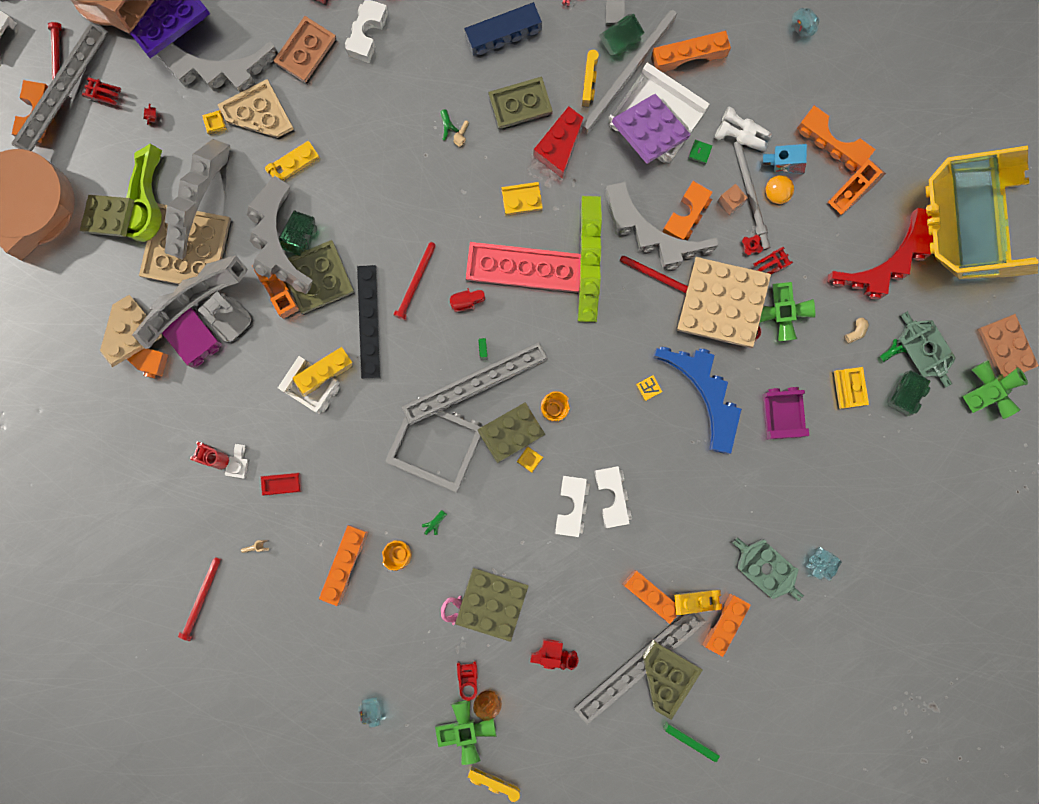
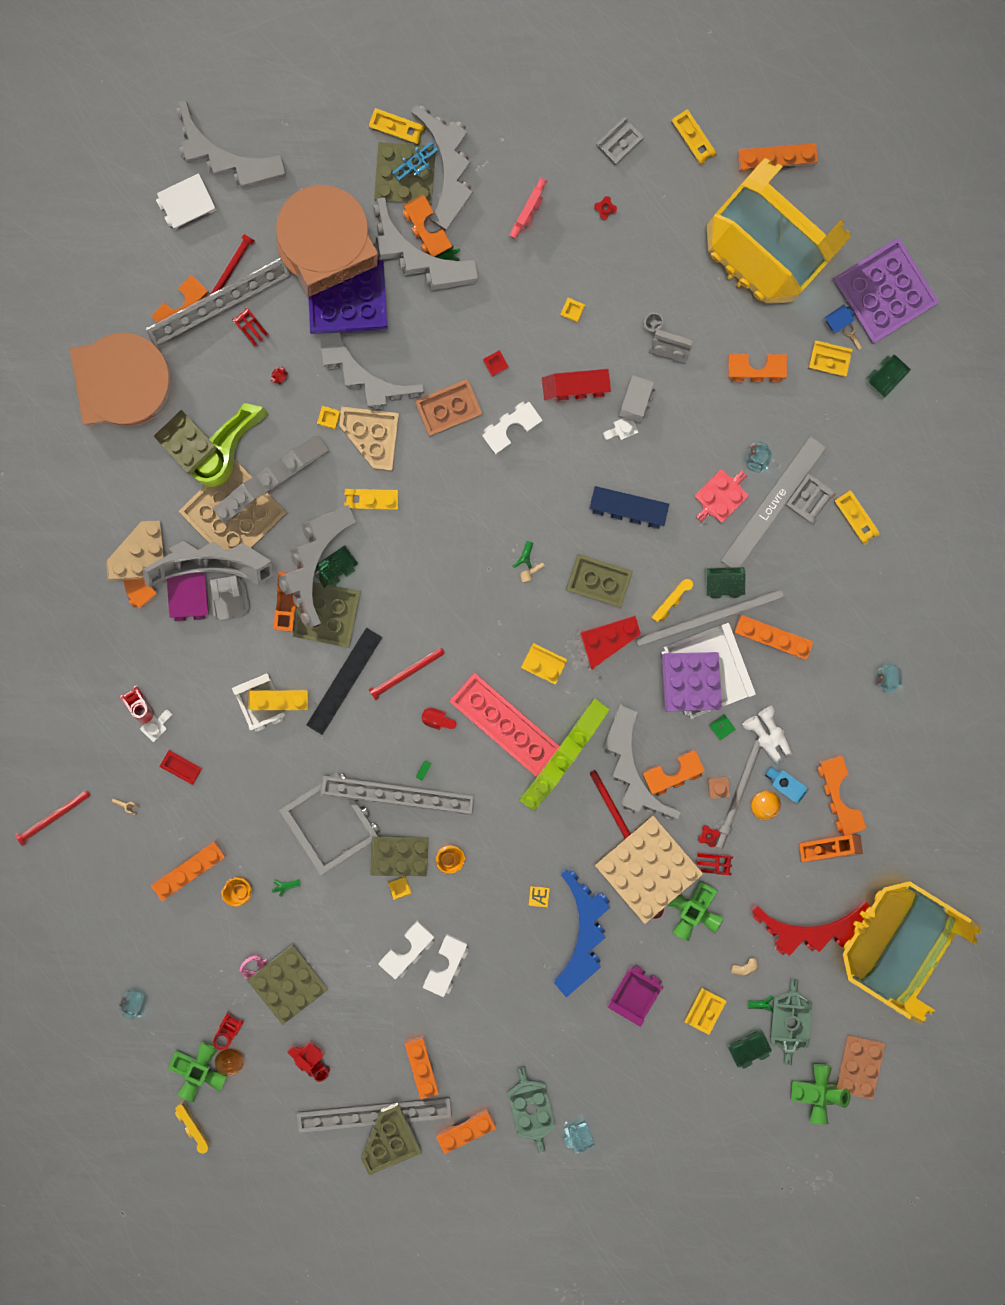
camera: 30 degrees right, 5 degrees up
green tile [663,721,720,762] -> none
yellow plate [675,590,722,615] -> none

